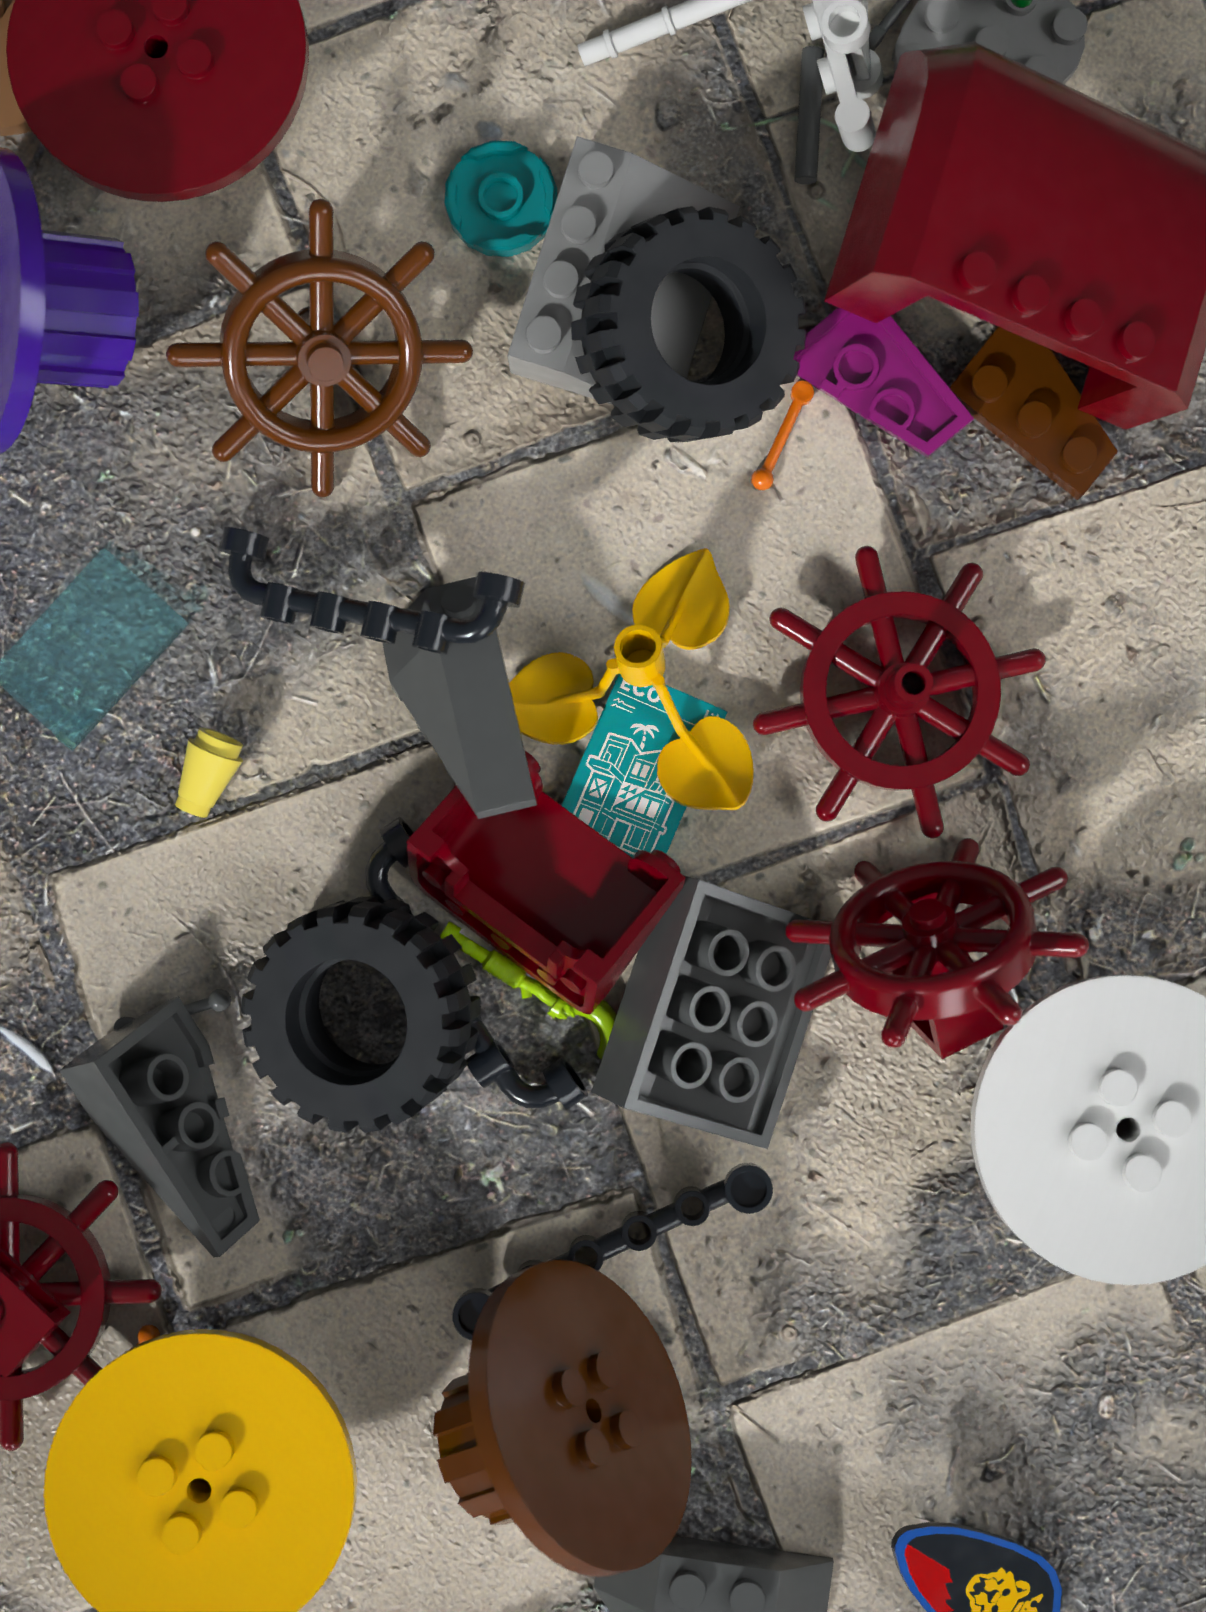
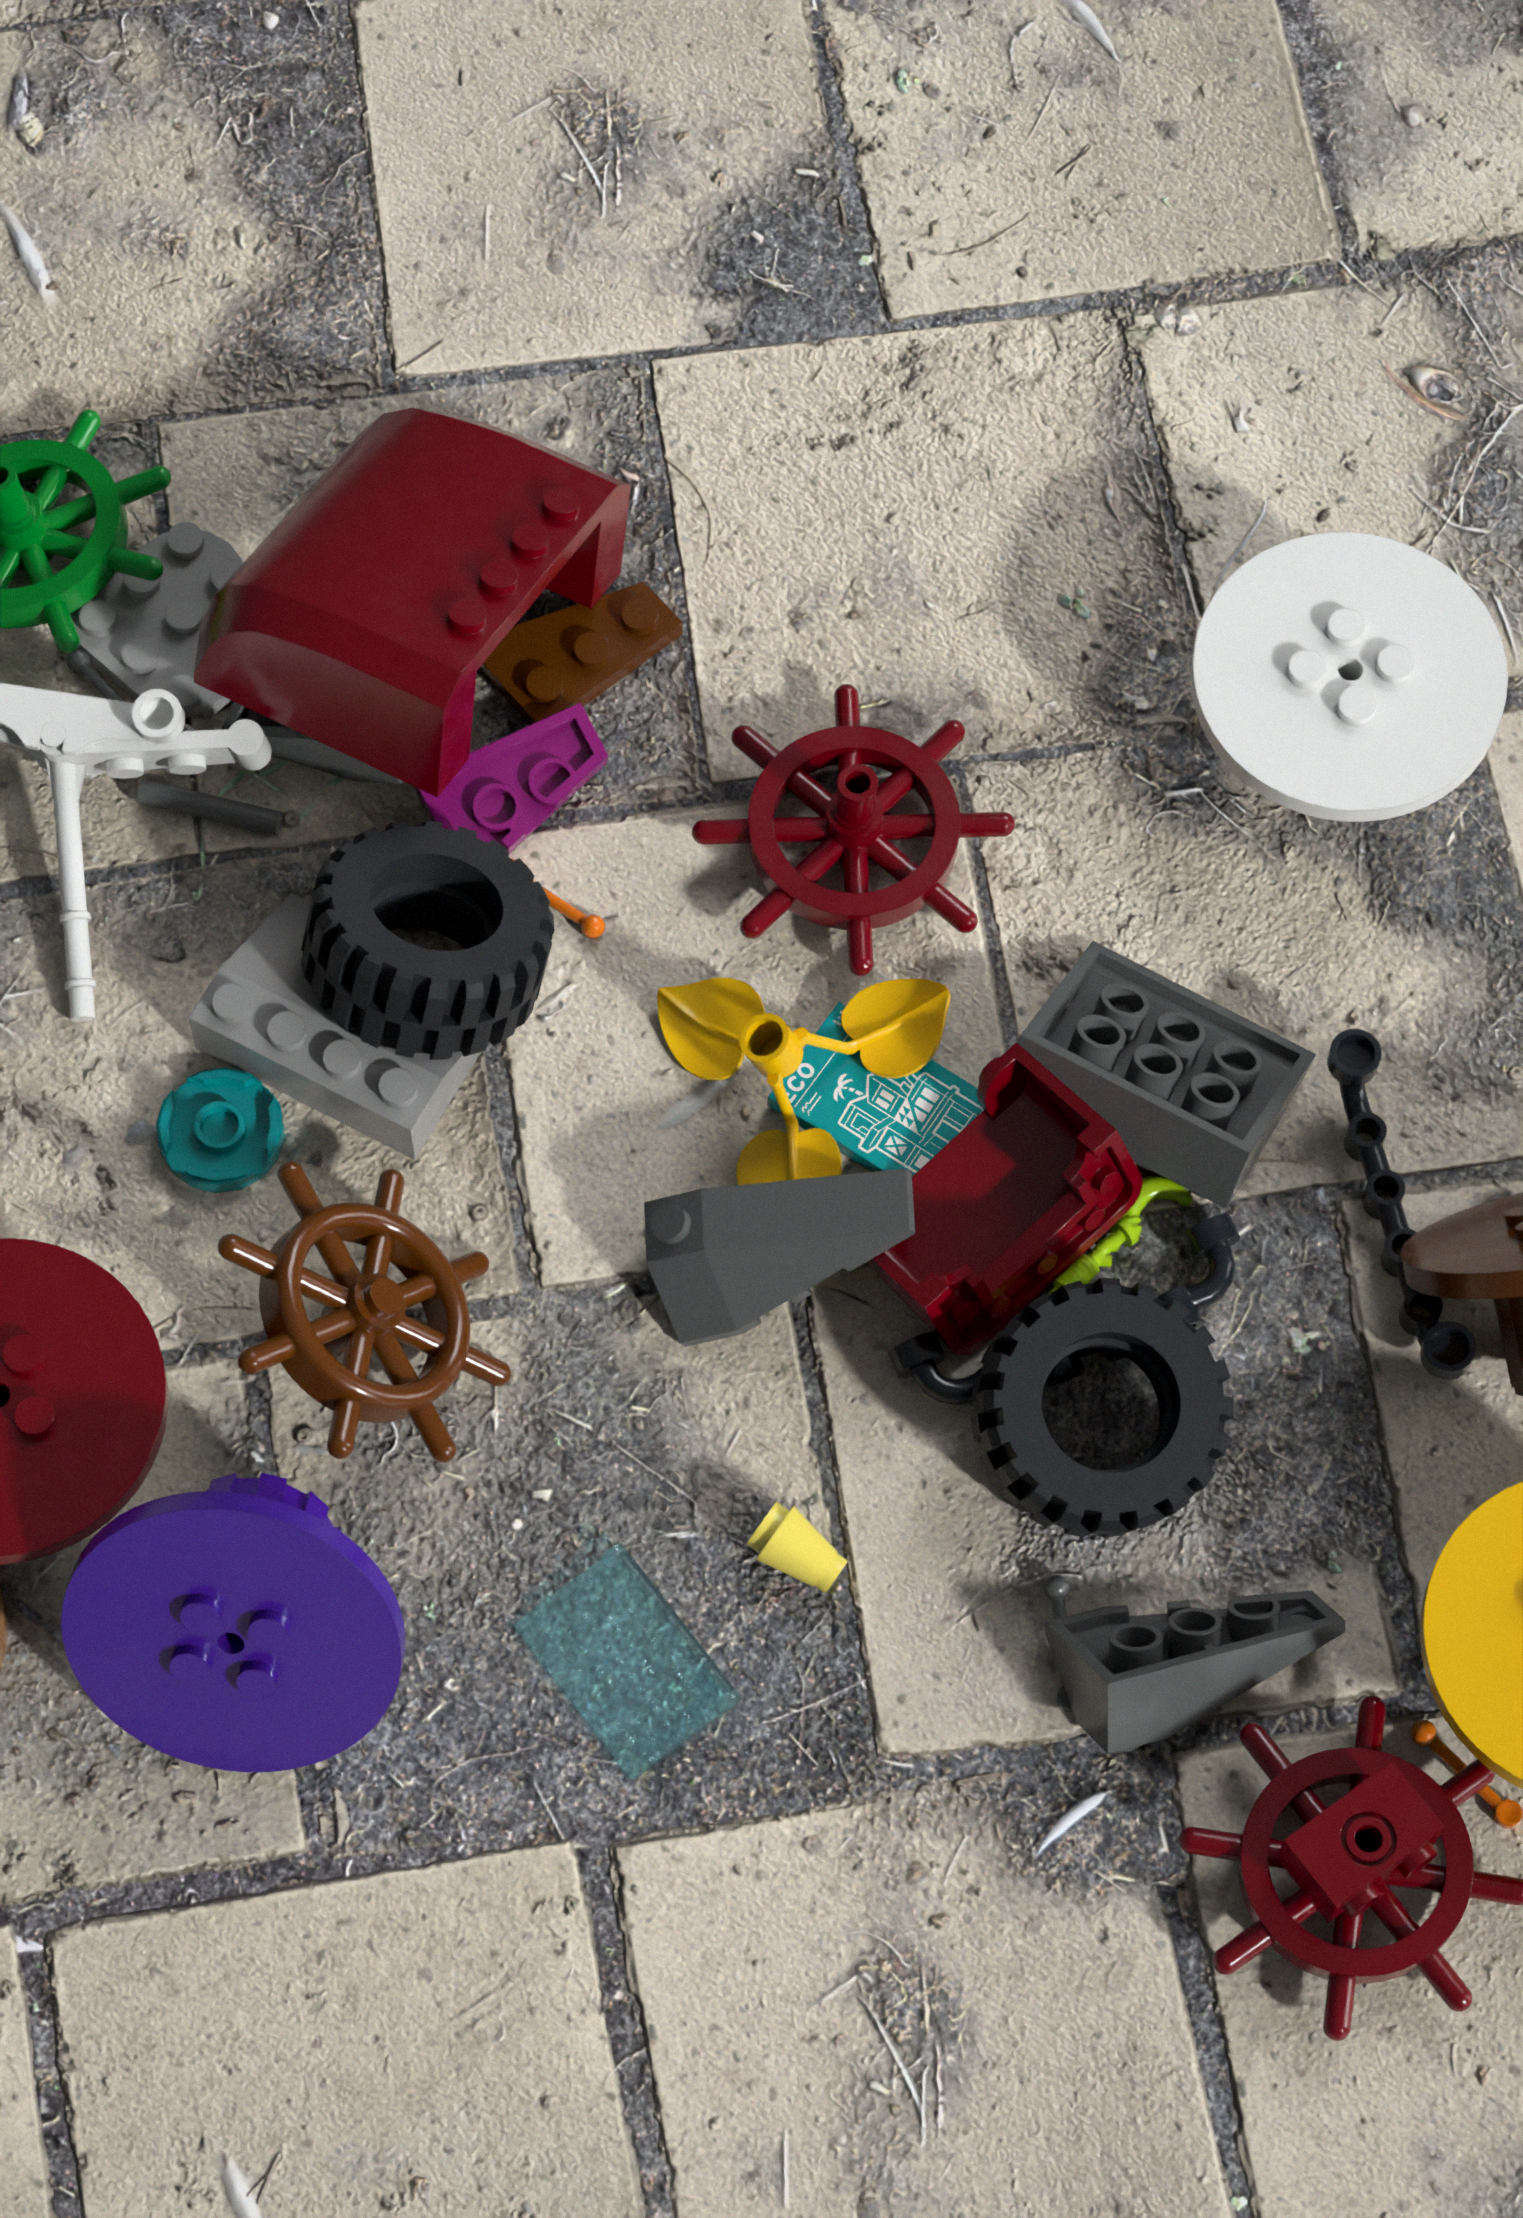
camera: 80 degrees left, 20 degrees down
black bar [219,527,525,654] -> none
dark red piece [785,838,1089,1059] -> none

